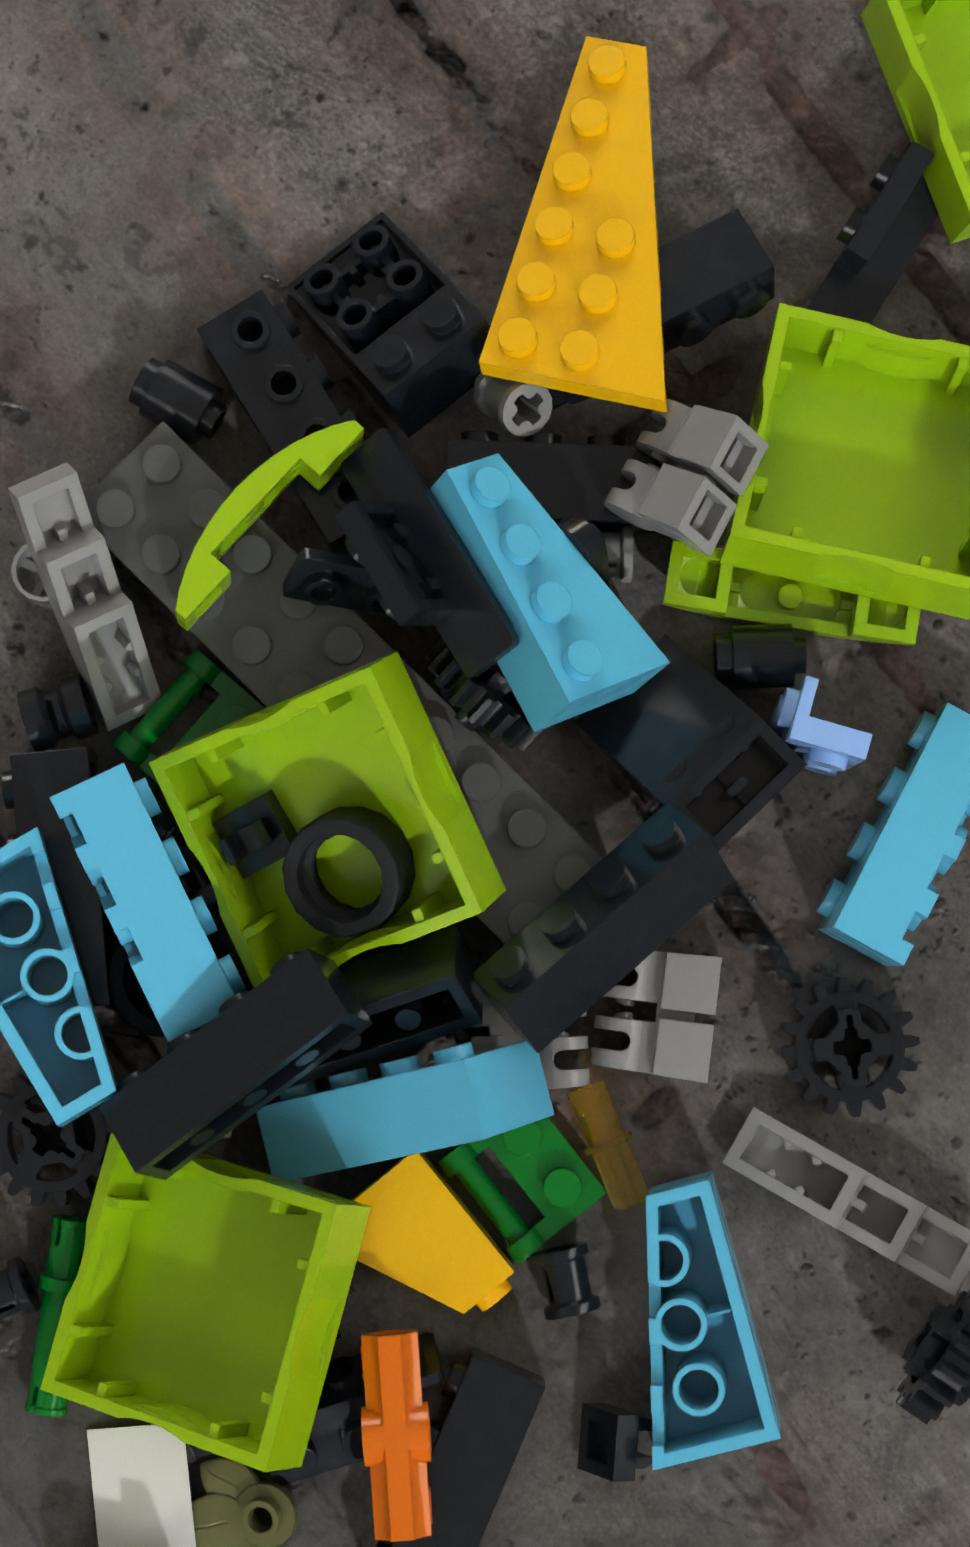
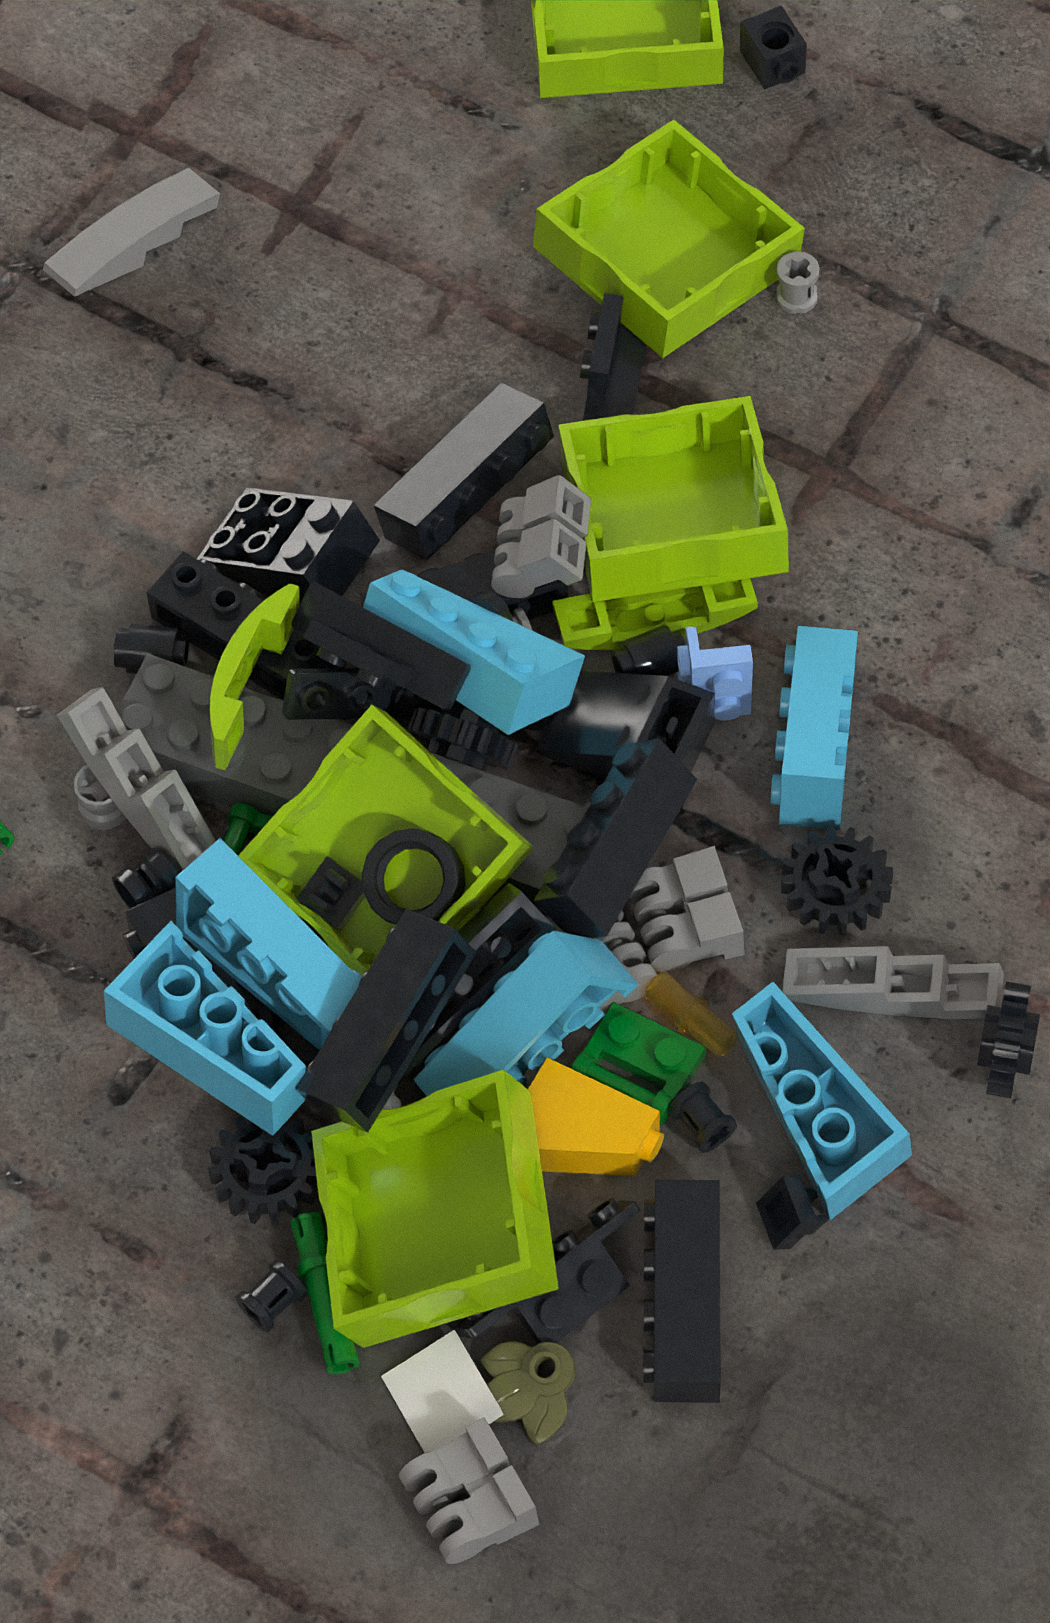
camera: 20 degrees left, 25 degrees down
orange piece [360,1329,433,1542] -> none
light grey bush [473,372,553,437] -> none
yellow wing [479,36,668,413] -> none

